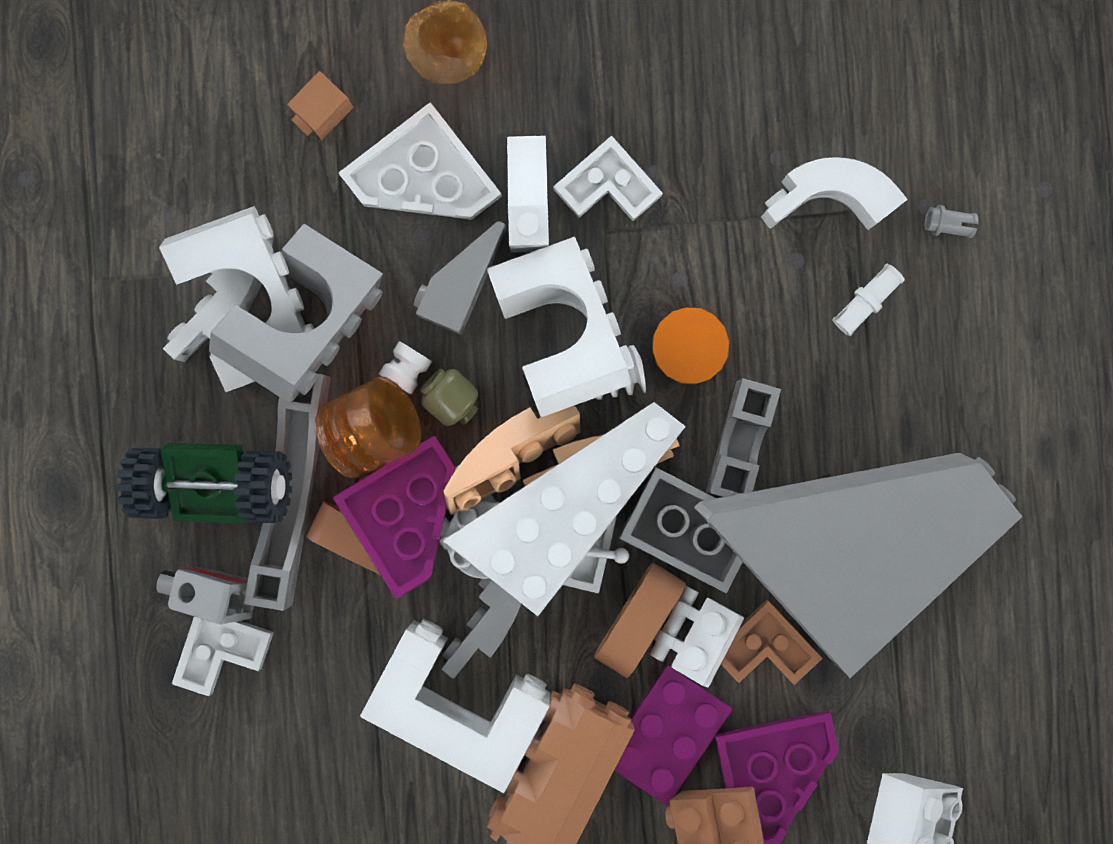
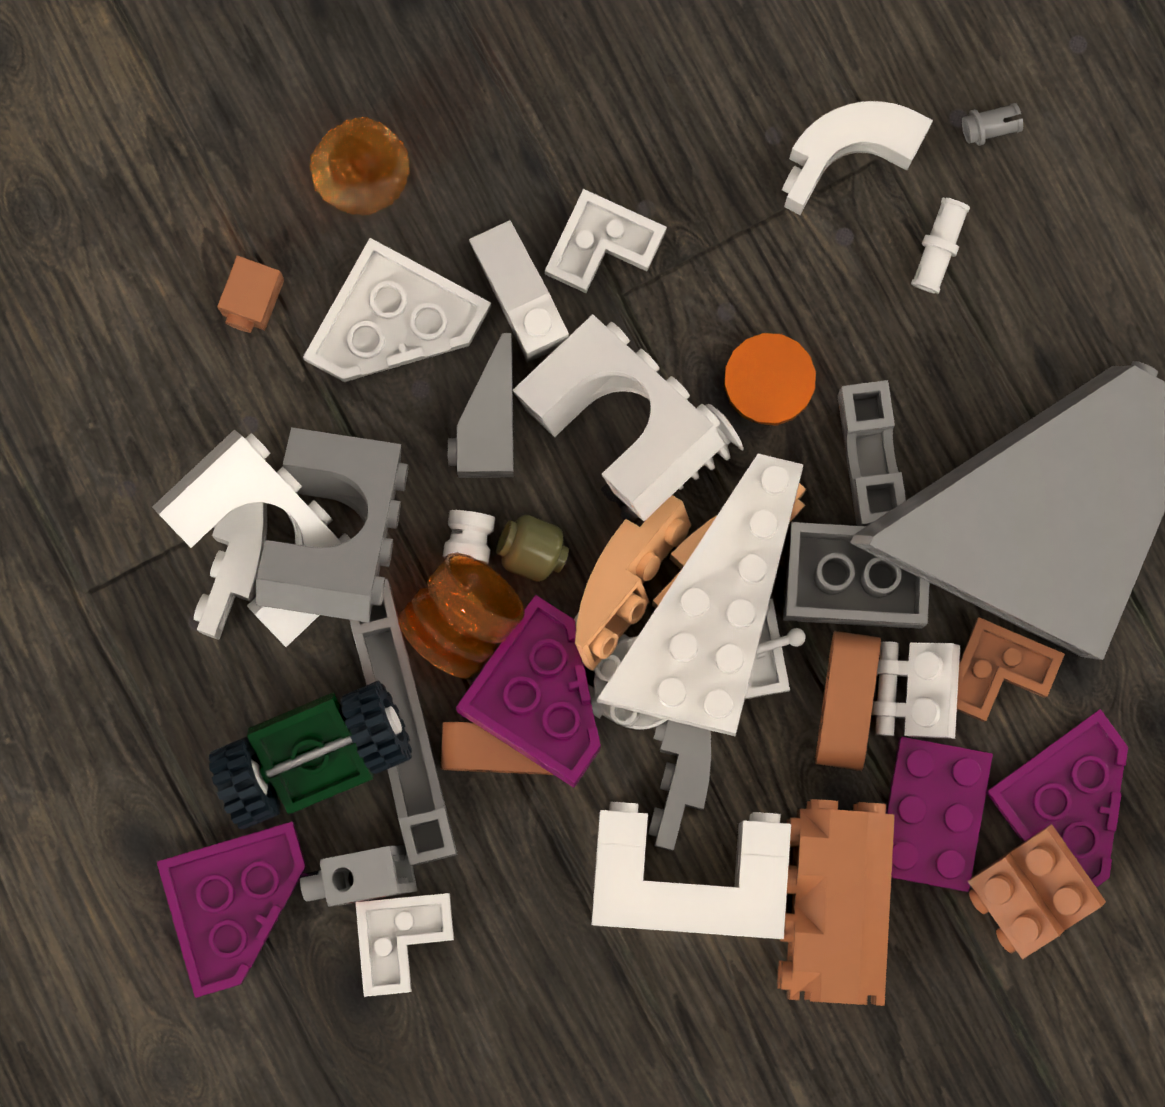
camera: 30 degrees left, 5 degrees down
none -> magenta plate [157,822,306,998]

